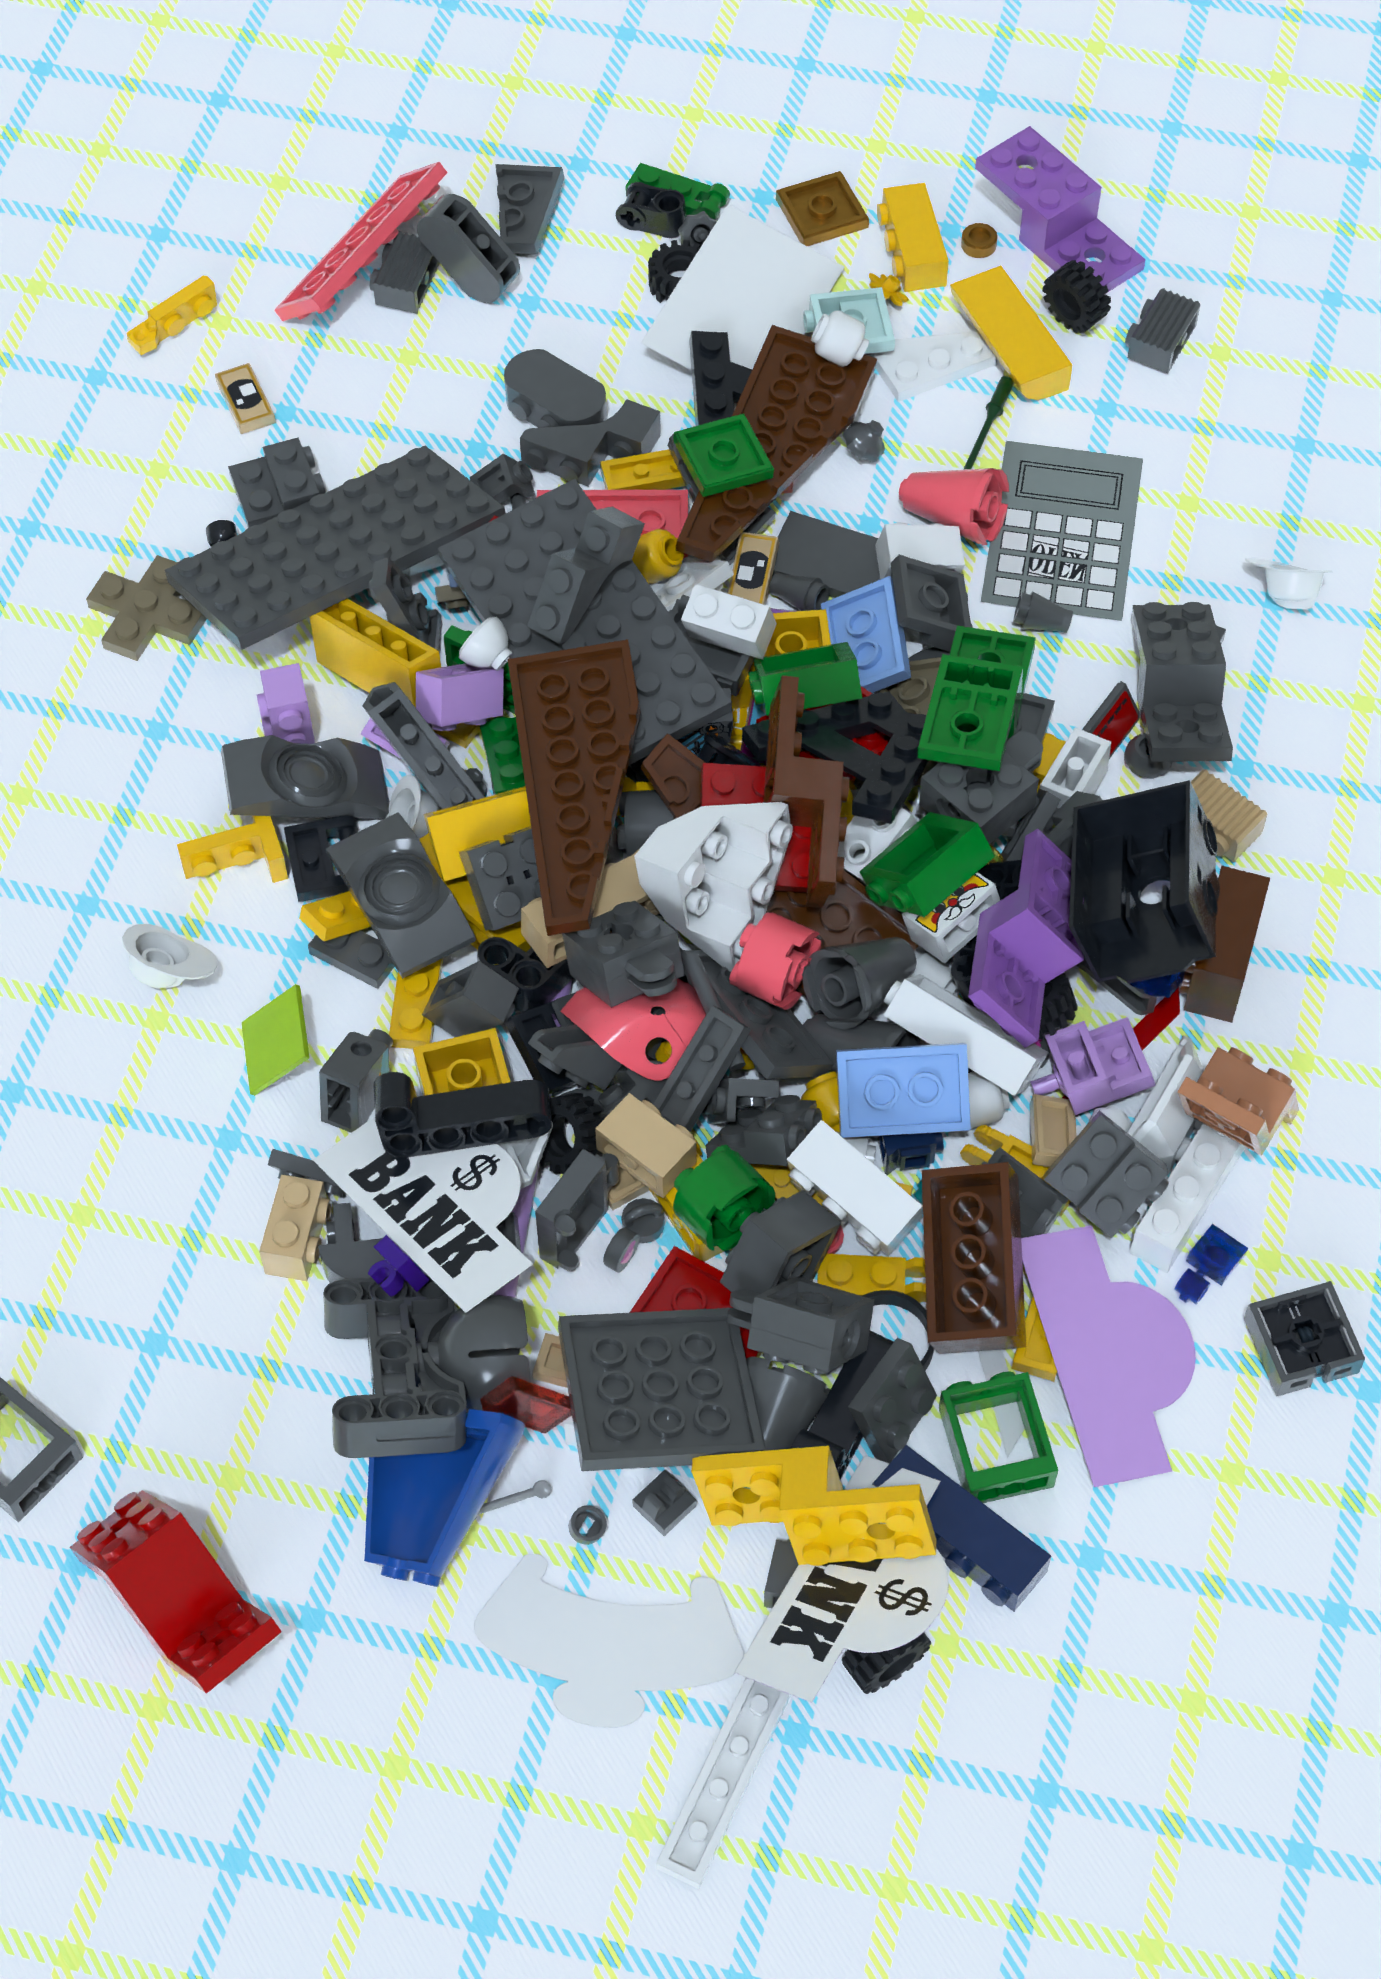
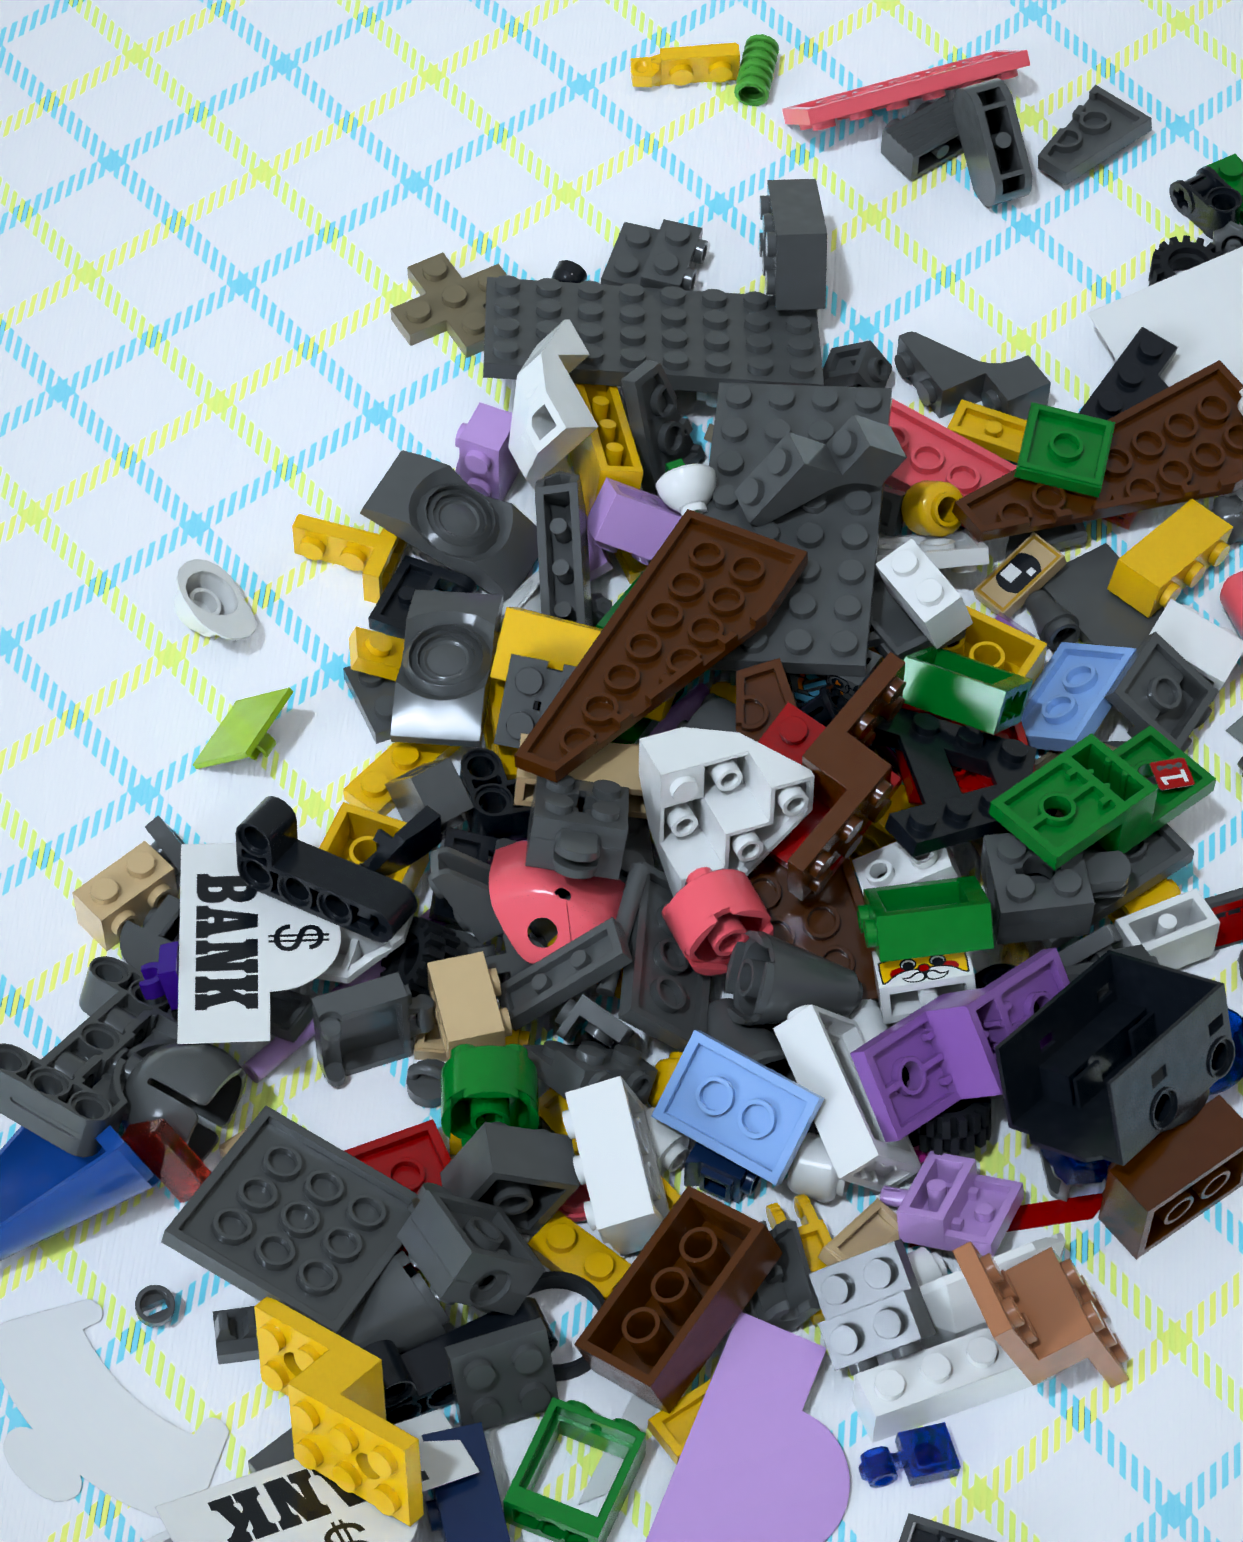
camera: 35 degrees right, 5 degrees down
tile [215,363,276,434] -> none
dark grey torso [319,1029,393,1133] -> none
light grey hinge [475,1480,552,1519] -> none
dark grey brick [504,349,607,428] -> none
dark grey tile [603,1227,640,1273] -> none
none -> black slope [359,805,442,876]
none -> white brick [508,319,598,490]
none -> bright green piece [734,34,780,106]
none -> dark grey brick [759,179,827,310]
none -> yellow brick [1107,498,1233,618]
none -> red sticker [1150,758,1195,790]

